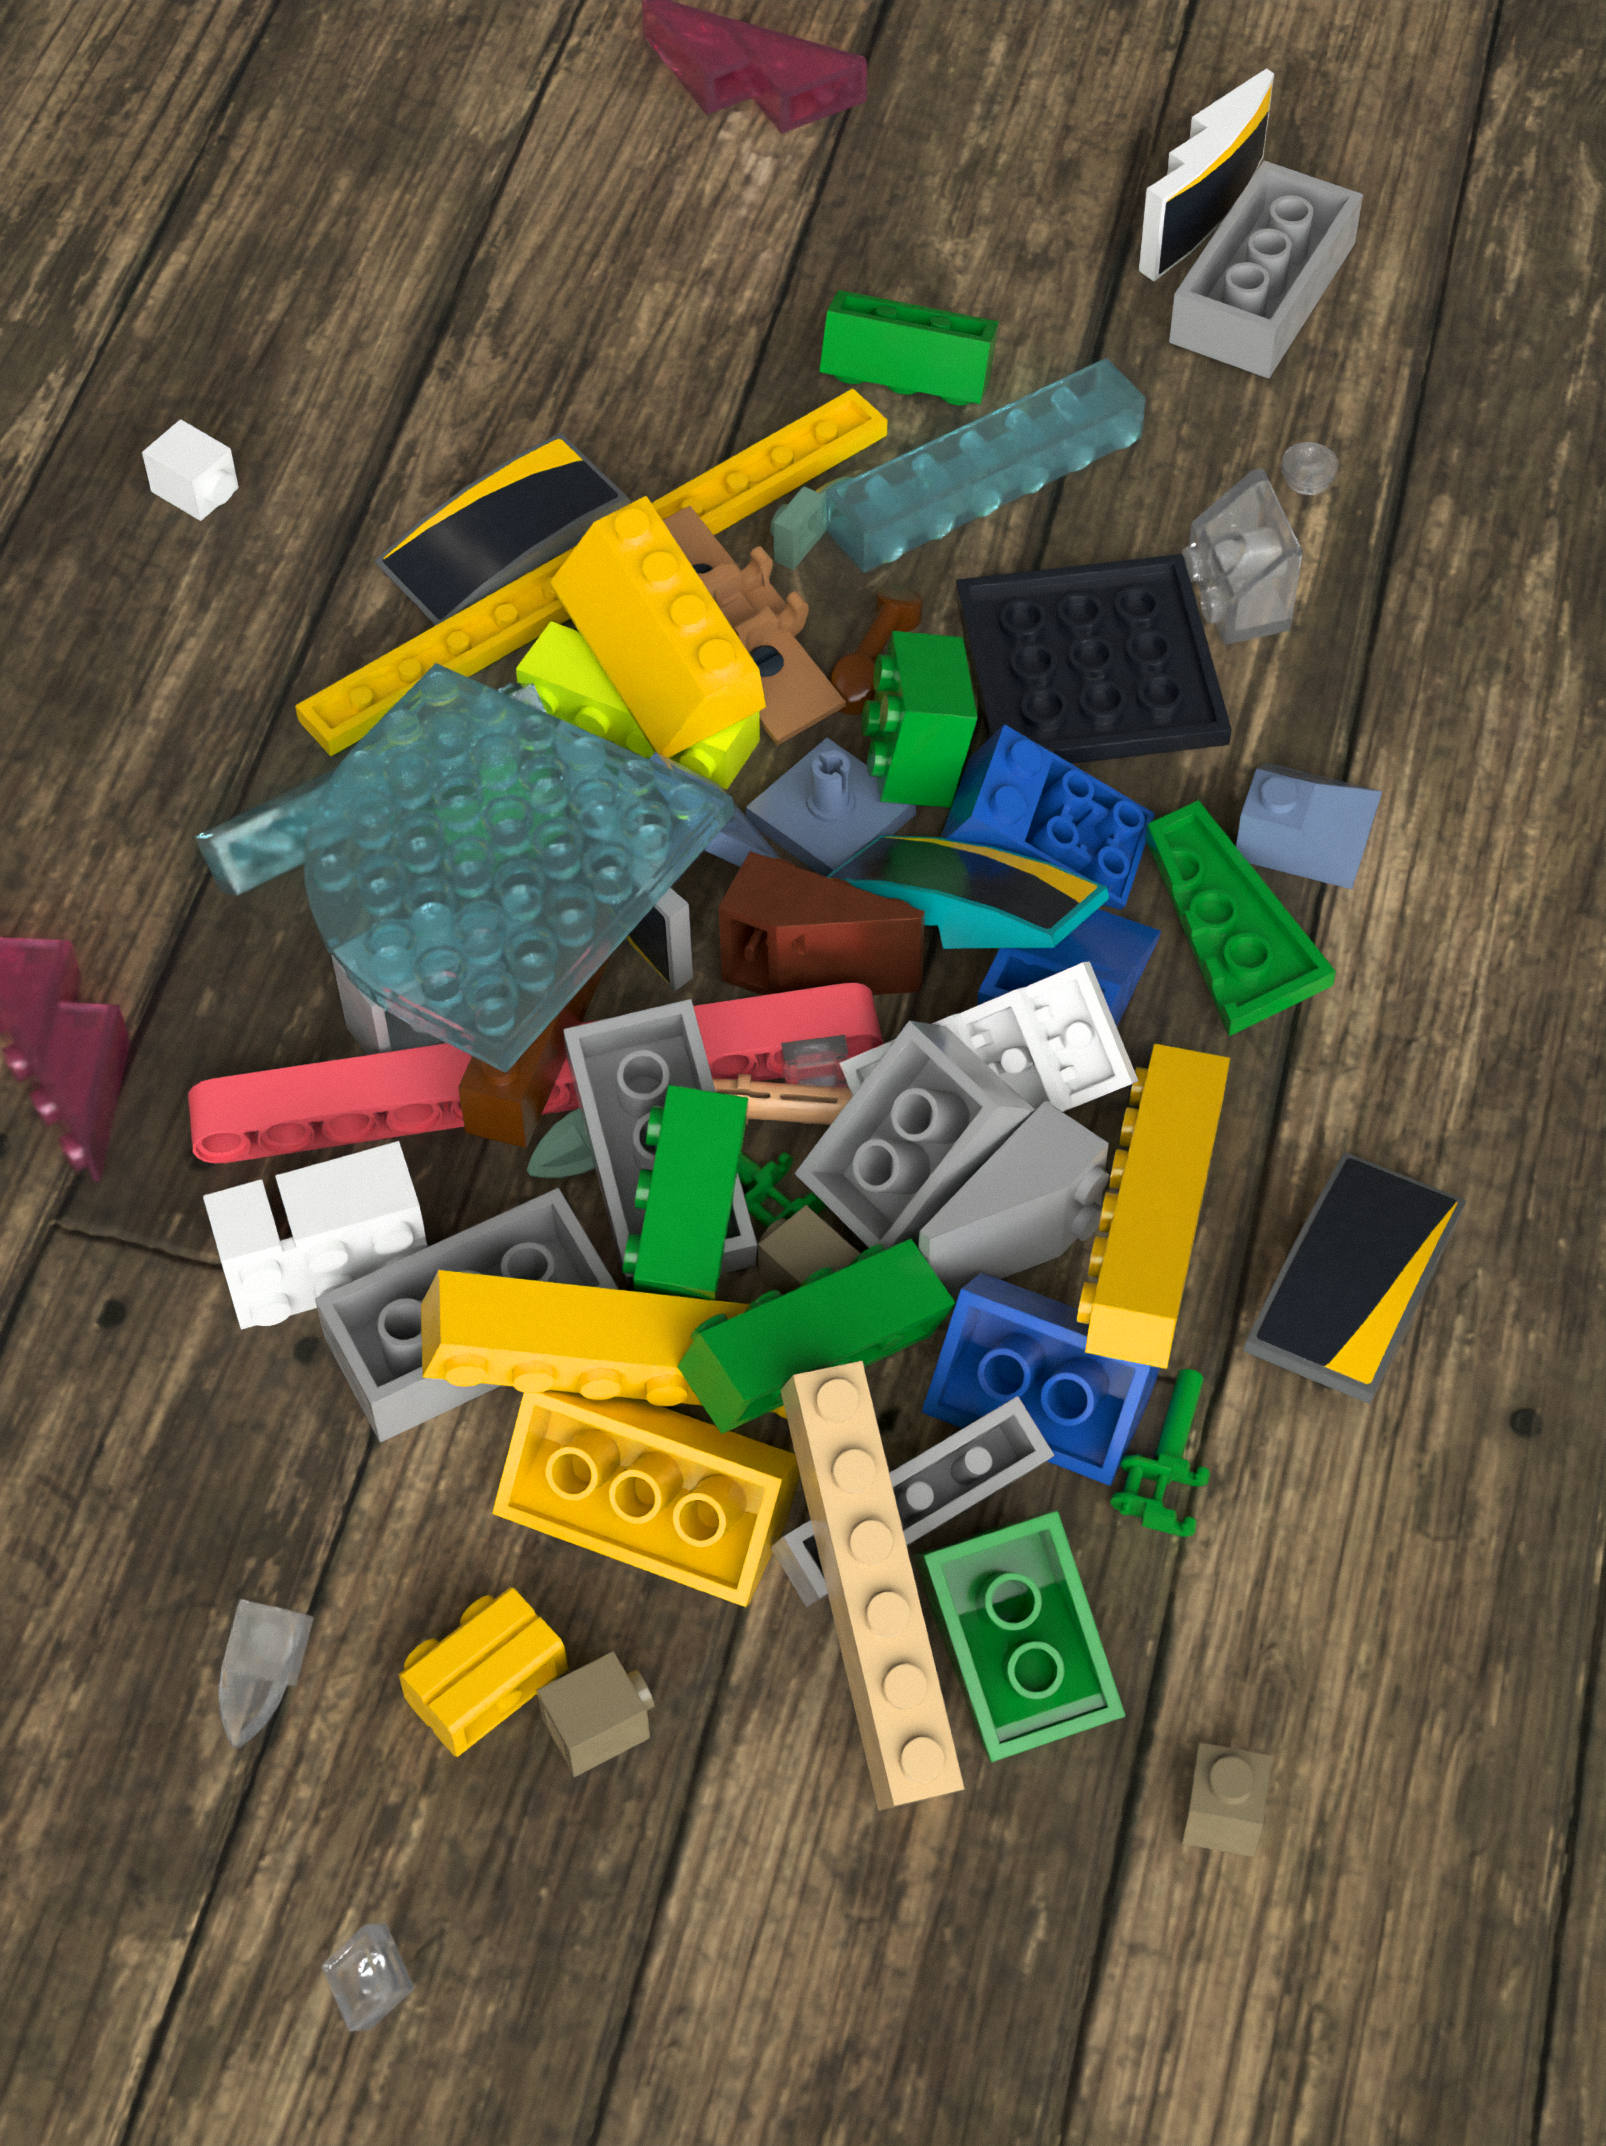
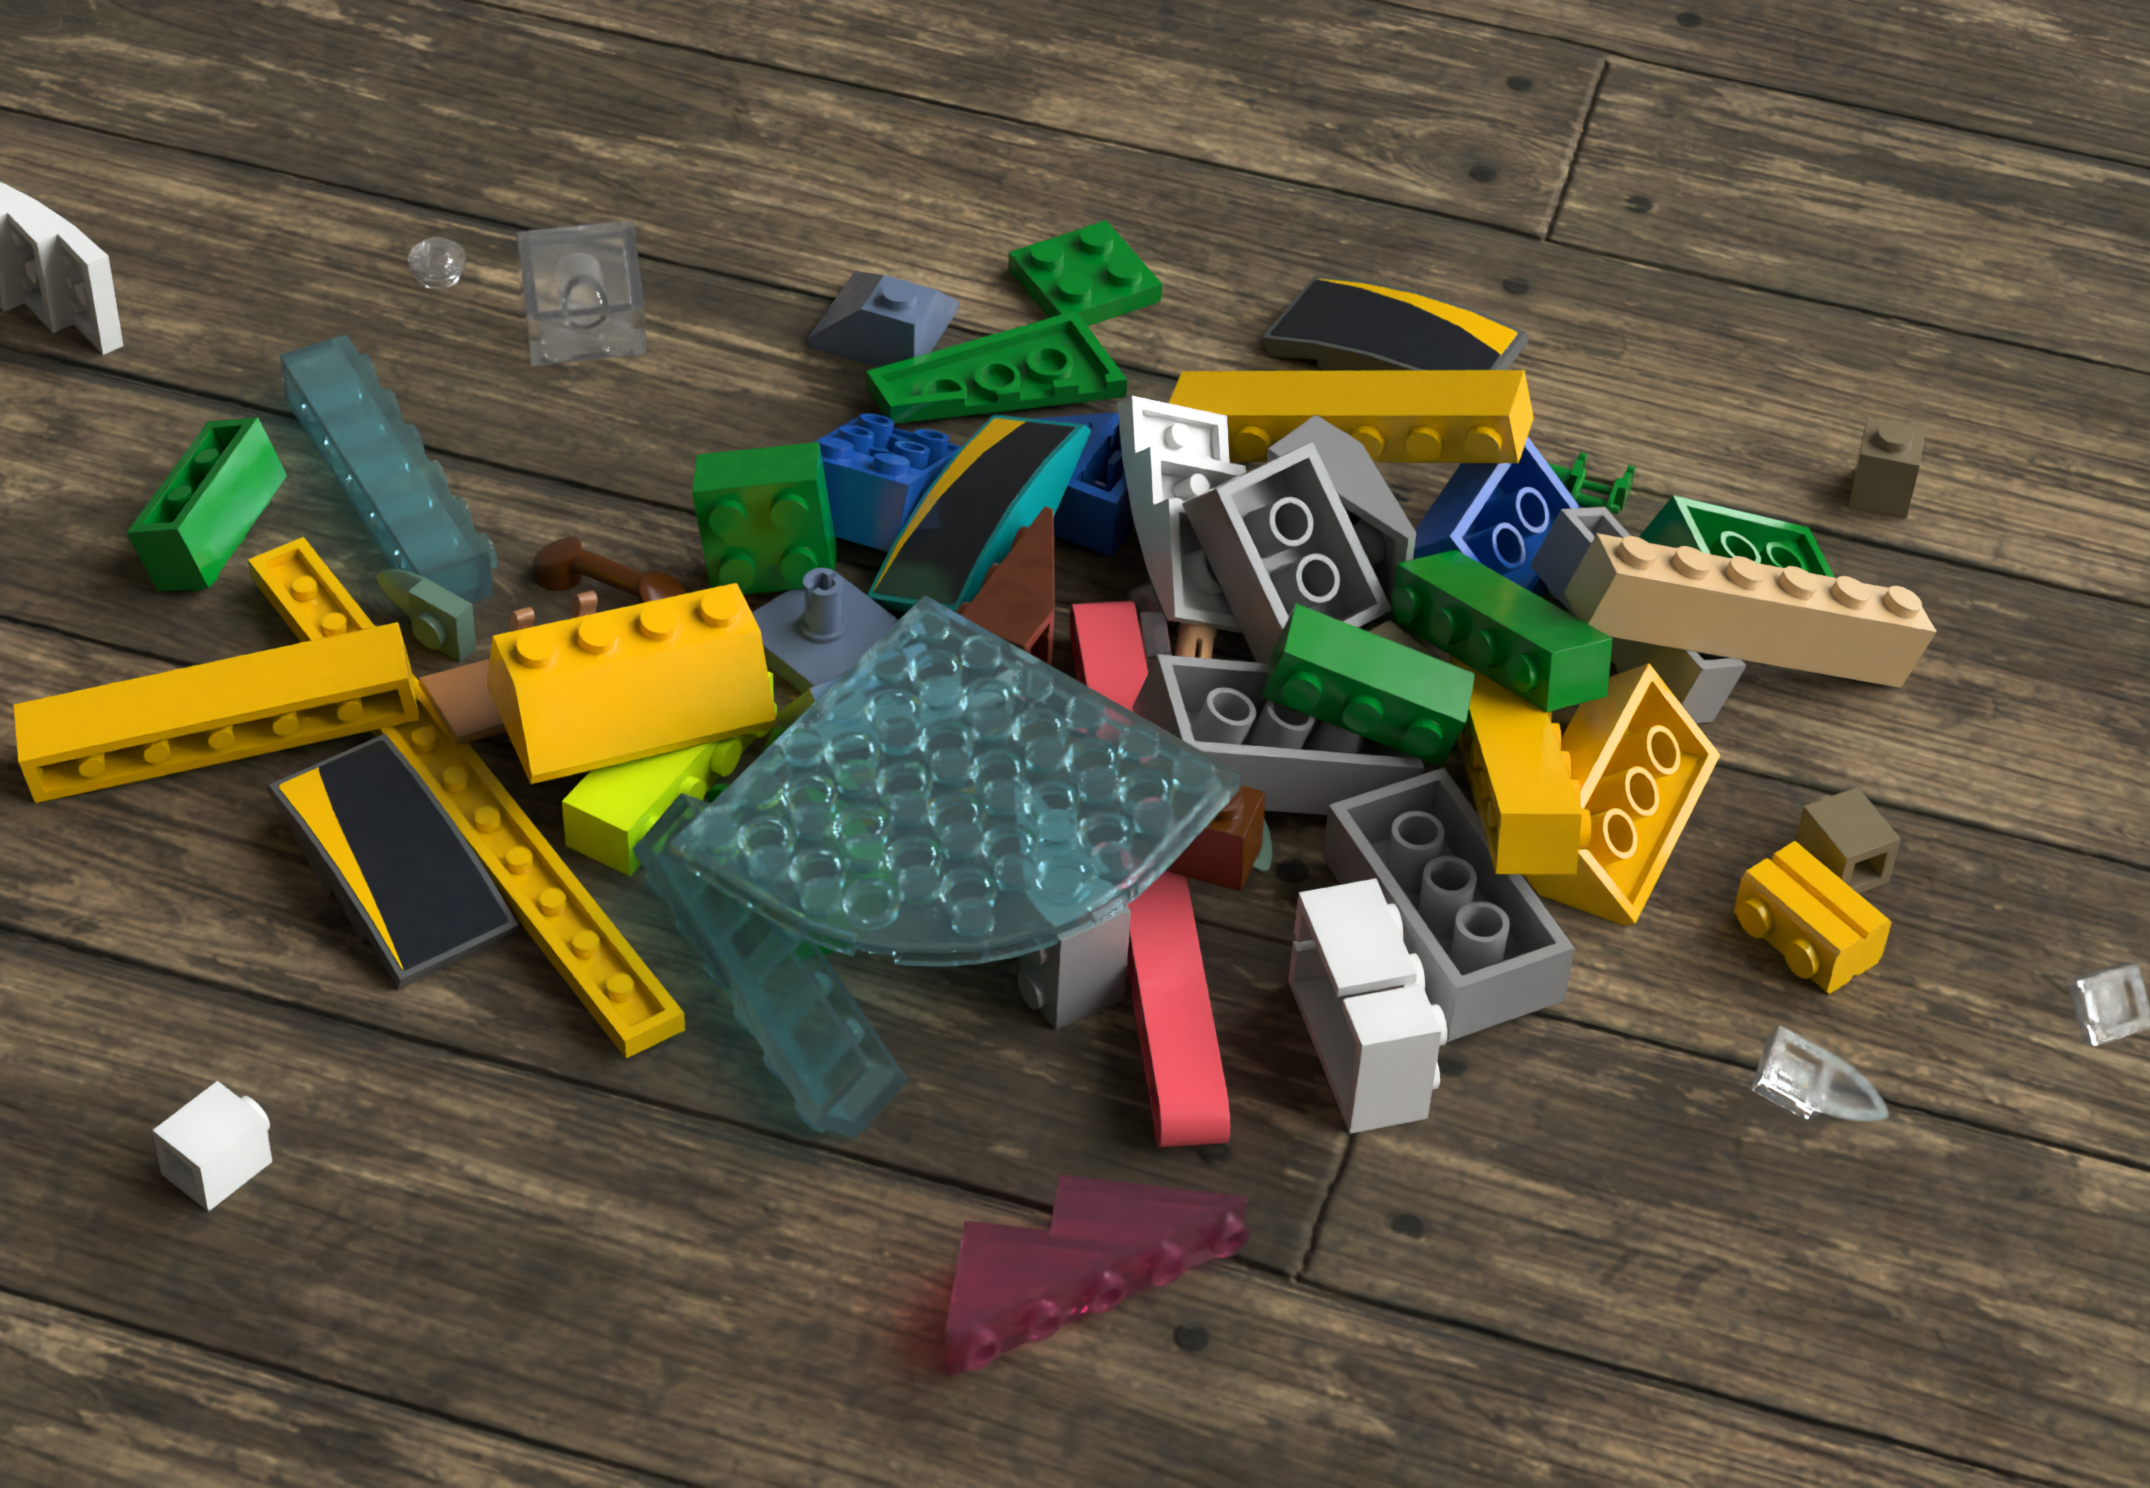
camera: 90 degrees left, 10 degrees down
black plate [955,554,1232,764] -> none
light grey brick [1169,160,1363,378] -> none
none -> yellow brick [13,622,420,803]
none -> green plate [1008,220,1163,326]

